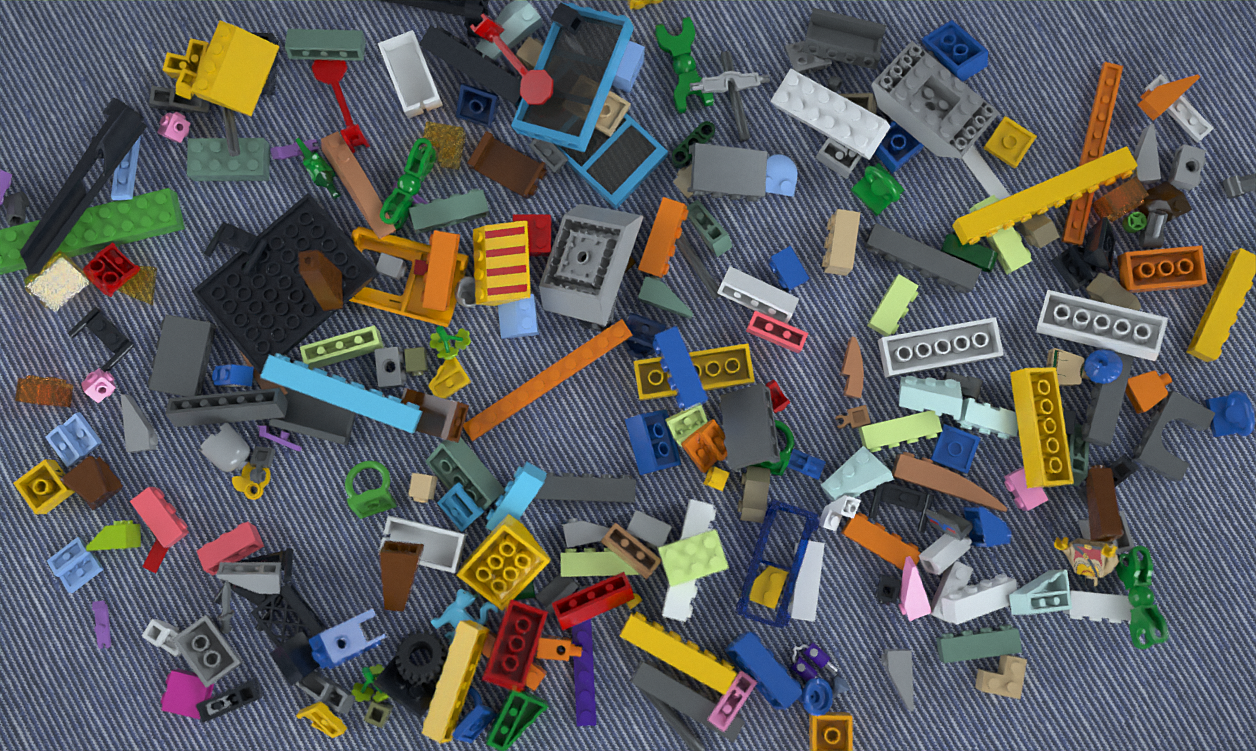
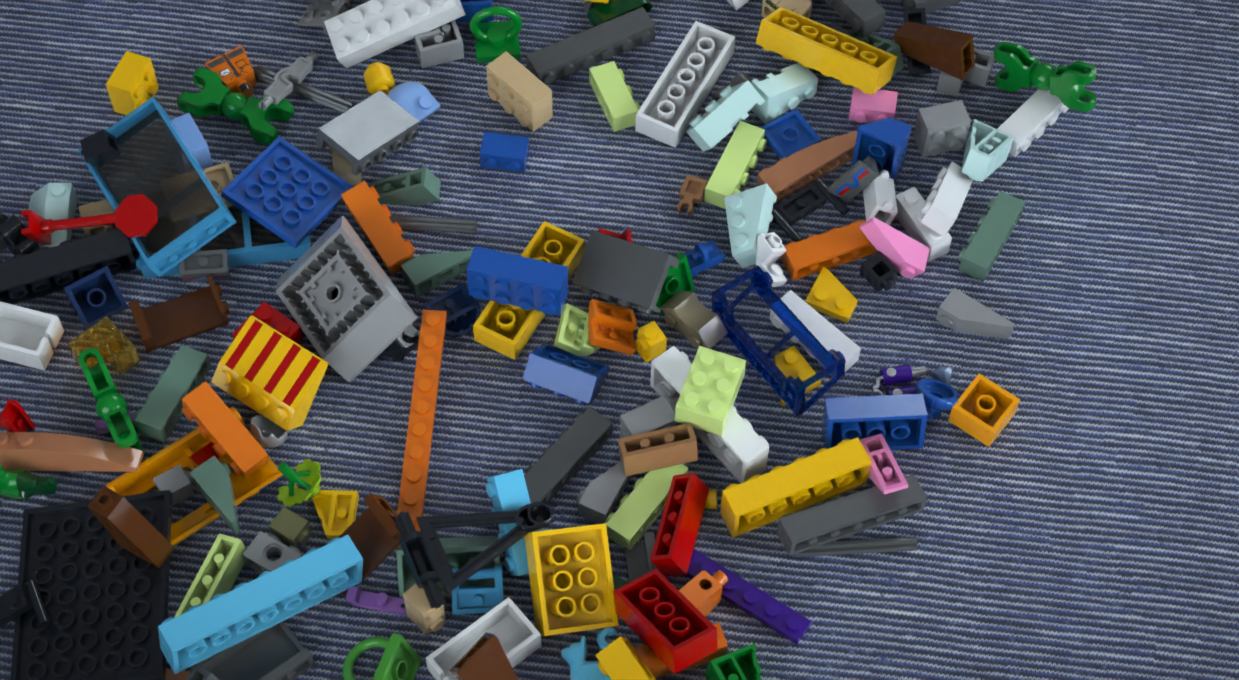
camera: 55 degrees left, 25 degrees down
light blue slope [498,294,539,339] -> none
dark green beam [671,121,715,169] -> none
white brick [717,266,799,324] -> none
coral brick [746,311,809,353] -> none
nougat slope [840,336,864,399] -> none
tan brick [975,654,1027,699] -> none
torso [1054,537,1119,586] -> none
none -> sand green slope [189,456,240,535]
none -> orange torso [204,45,256,98]
none -> blue plate [221,136,353,248]
none -> medium lavender piece [345,587,407,615]
none -> yellow head [363,62,395,95]
none -> black piece [394,502,553,609]
none -> yellow wing [805,267,858,323]
none -> light grey brick [913,100,971,157]

